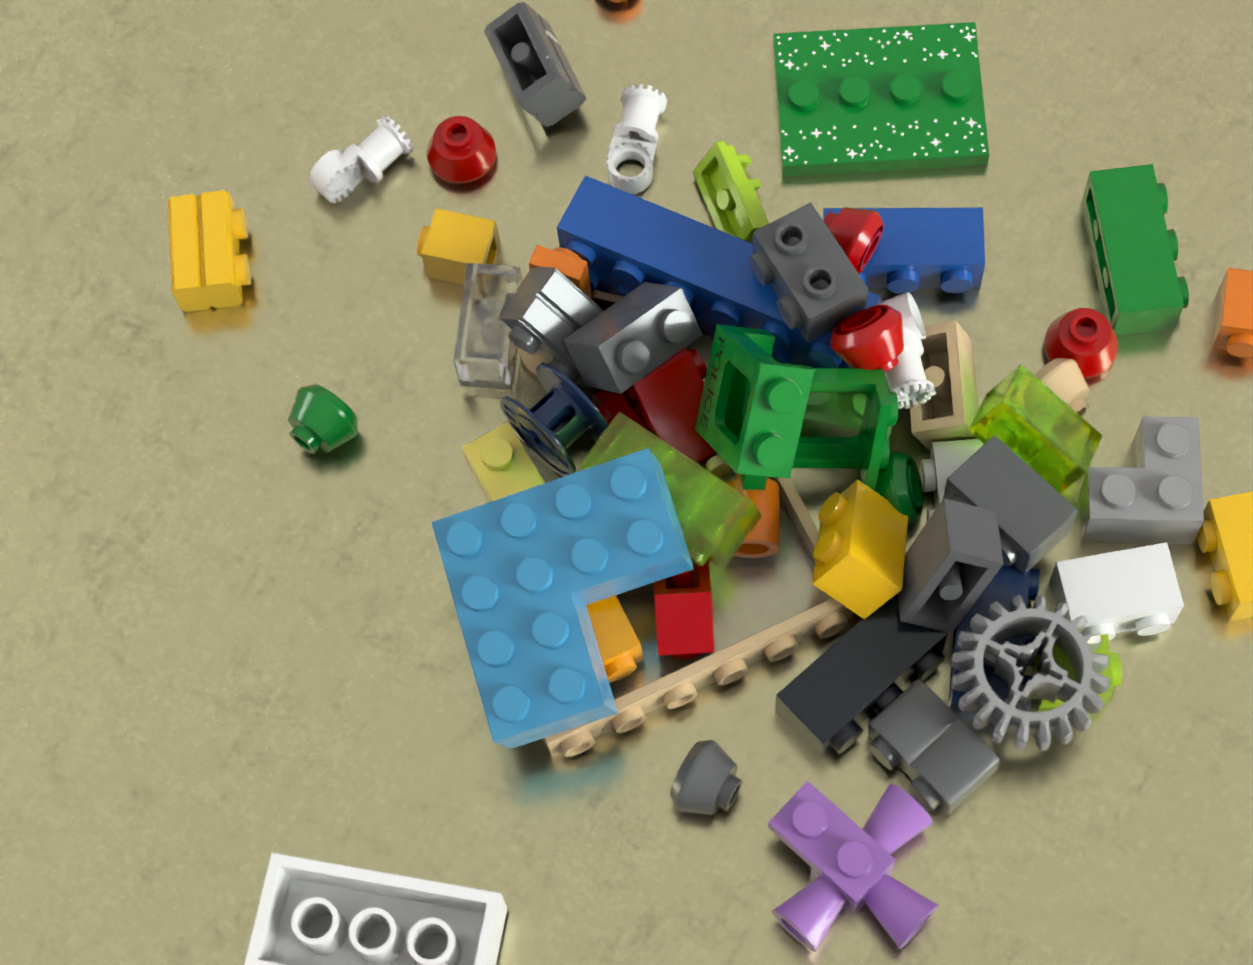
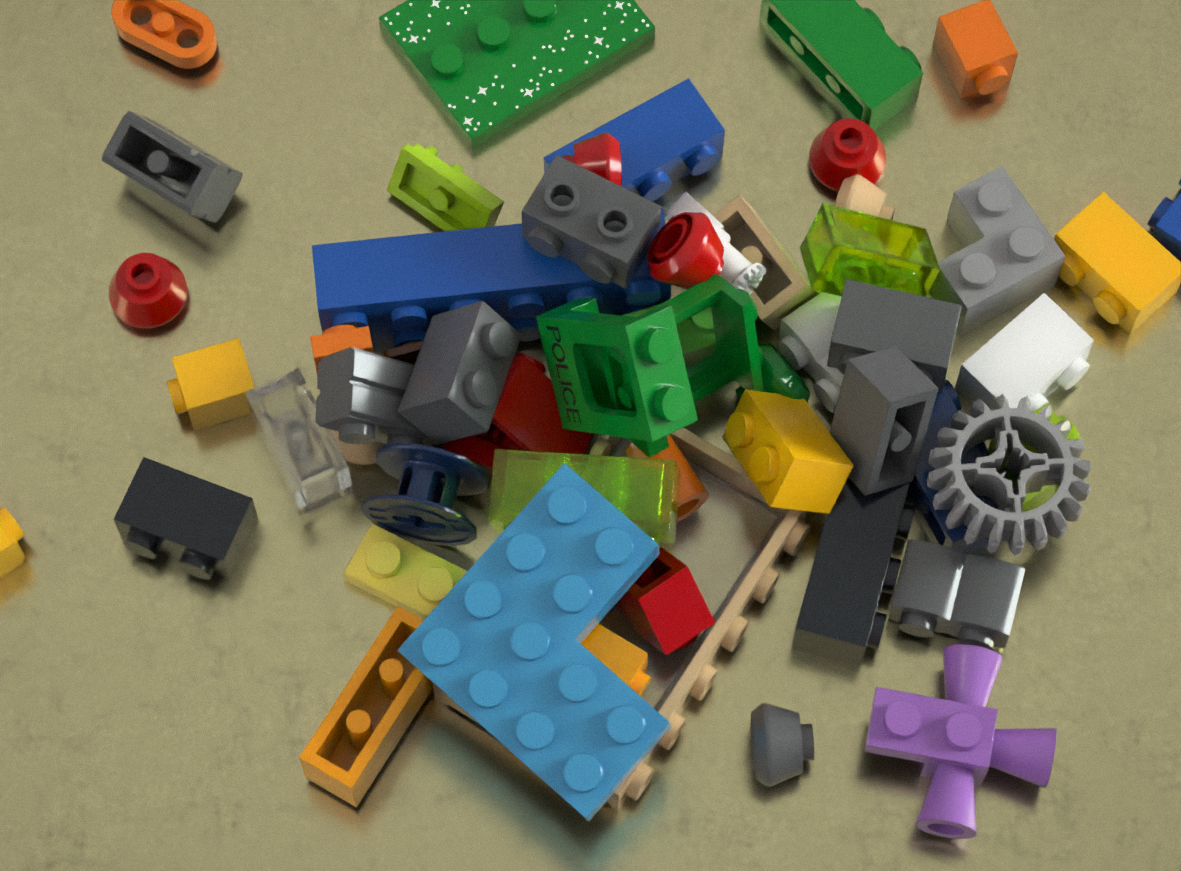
camera: 40 degrees left, 0 degrees up
green cone [288,384,358,454] -> none
white connector [309,116,414,203] -> none
white connector [607,84,667,194] -> none
none -> black brick [114,457,258,580]
none -> light orange brick [299,605,433,808]

